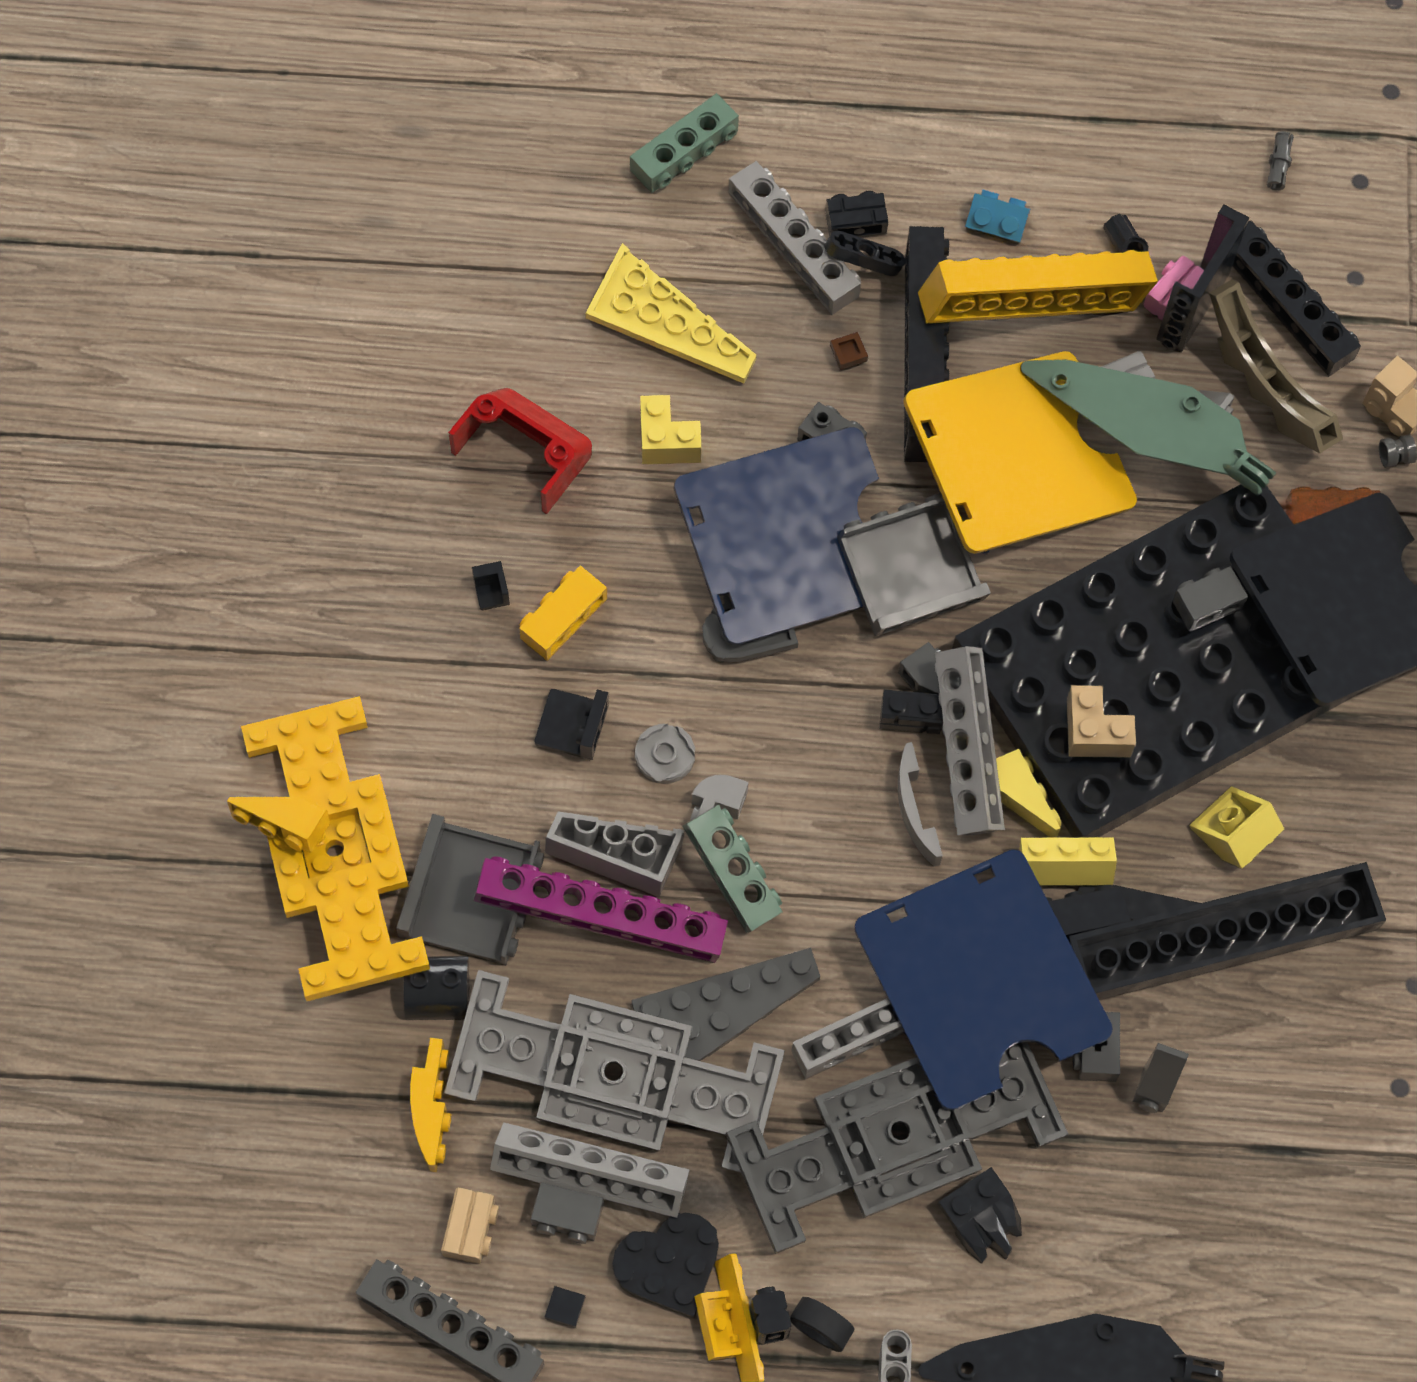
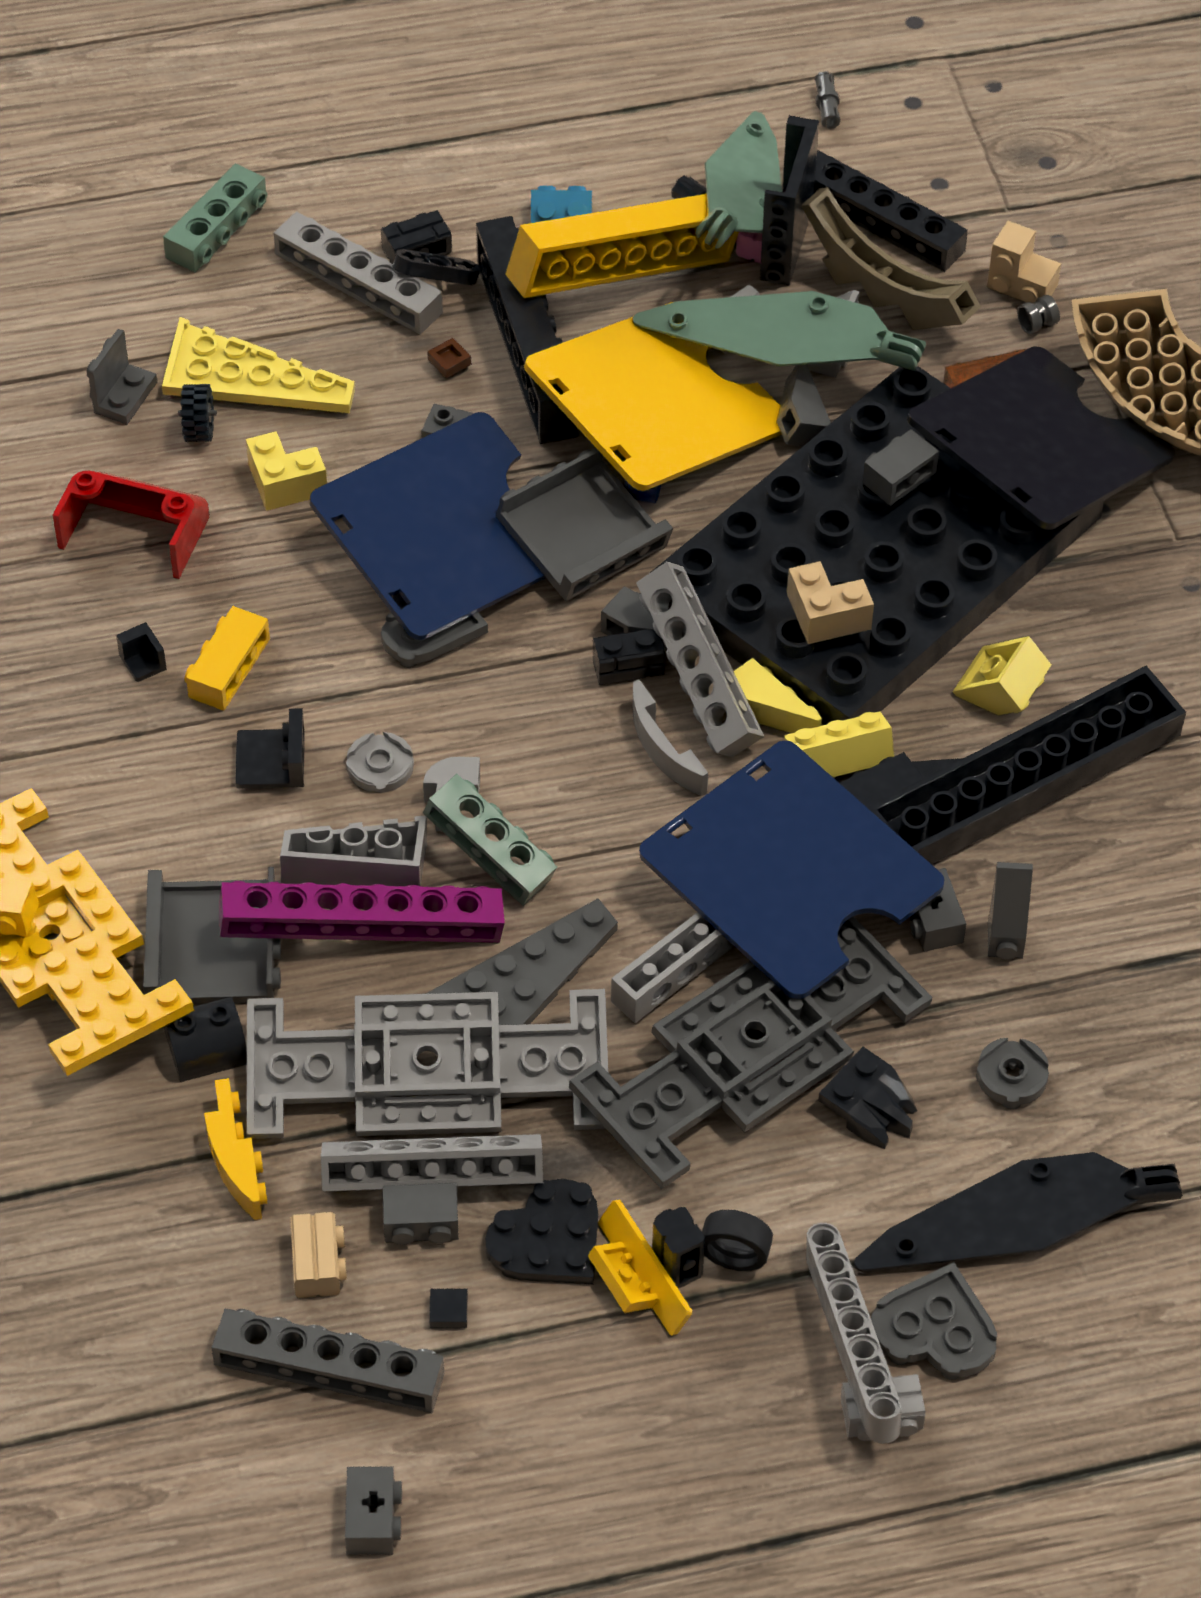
camera: 15 degrees left, 15 degrees down
none -> dark grey bracket [87,329,157,425]
none -> black wheel [178,384,217,442]
none -> sand green wing [695,111,782,249]
none -> dark grey slope [777,364,831,447]
none -> dark grey plate [976,1038,1049,1109]

